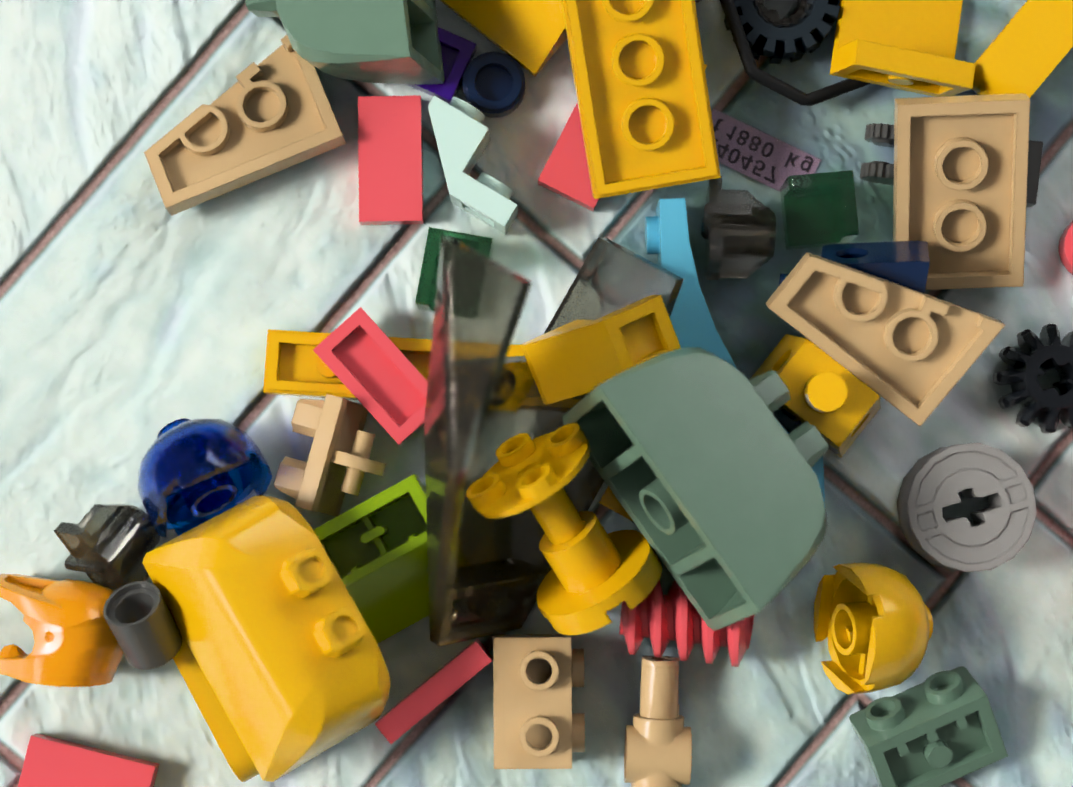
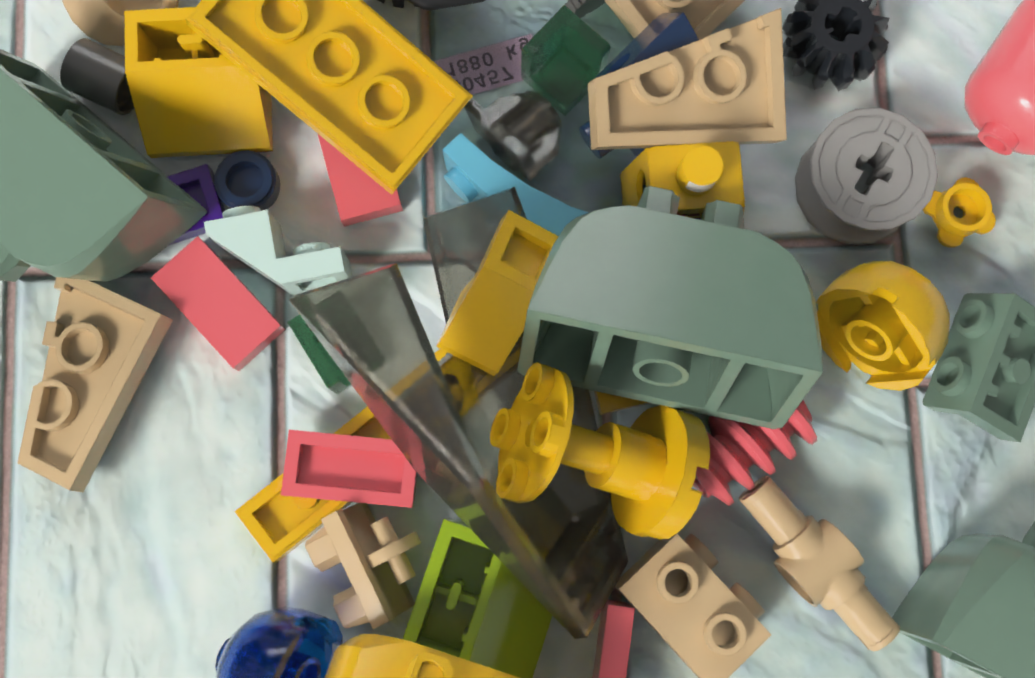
camera: 45 degrees left, 5 degrees down
none -> yellow plate [923,177,996,248]

